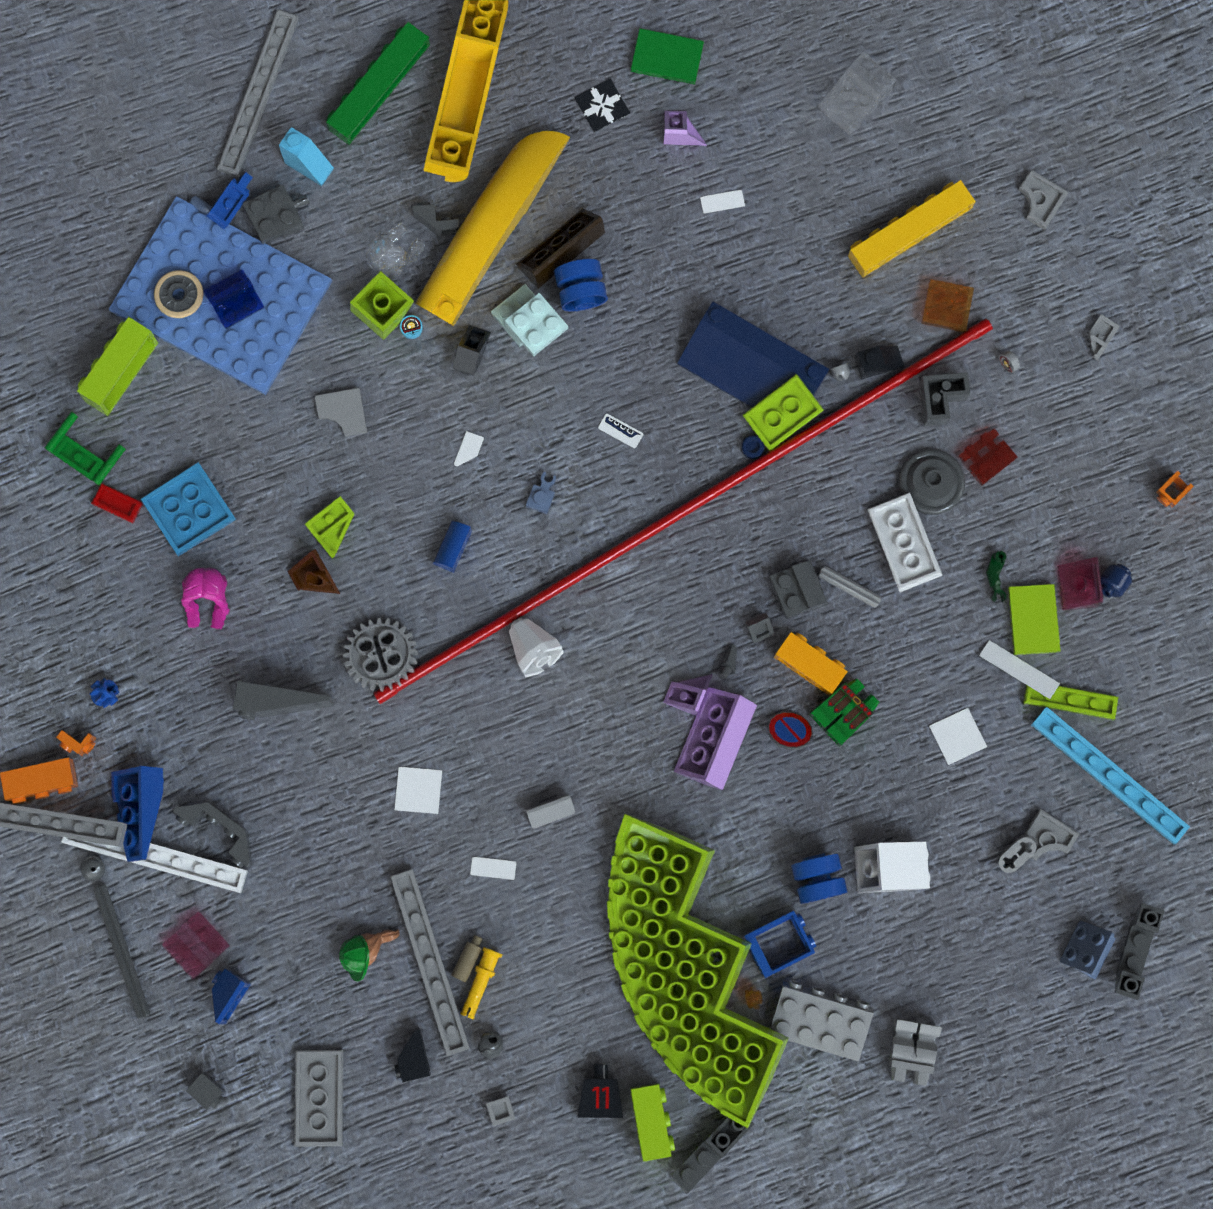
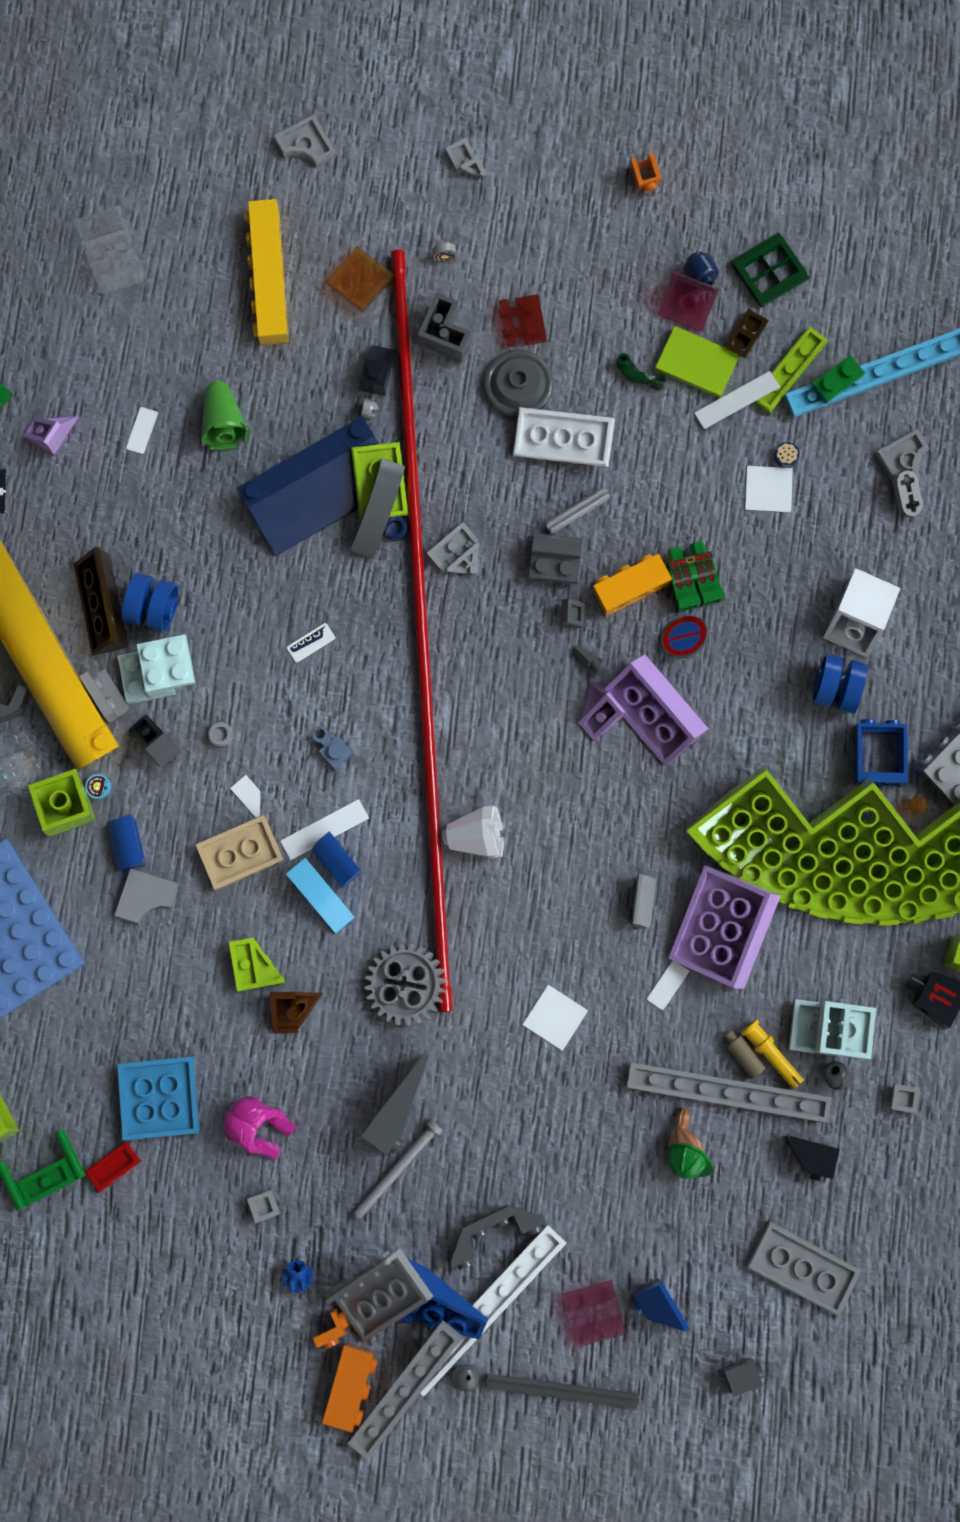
camera: 55 degrees left, 0 degrees up
none -> light grey bracket [79,670,130,723]
none -> blue brick [106,815,146,873]
none -> tan plate [195,815,284,891]
none -> bright green cone [201,381,249,451]
none -> light grey tile [208,722,233,748]
none -> light grey plate [247,1190,280,1223]
none -> white sticker [281,799,369,860]
none -> medium azure slope [286,858,355,933]
none -> light grey bracket [325,1248,433,1342]
none -> dark grey slope [350,458,405,558]
none -> light grey bar [353,1119,444,1219]
none -> light grey slope [426,522,480,574]
none -> lavender slope [668,866,781,988]
none -> dark brown slope [725,309,769,359]
none -> dark green piece [731,232,810,308]
none -> tile [774,442,799,468]
none -> light aqua bracket [789,999,876,1060]
none -> green plate [811,355,865,404]

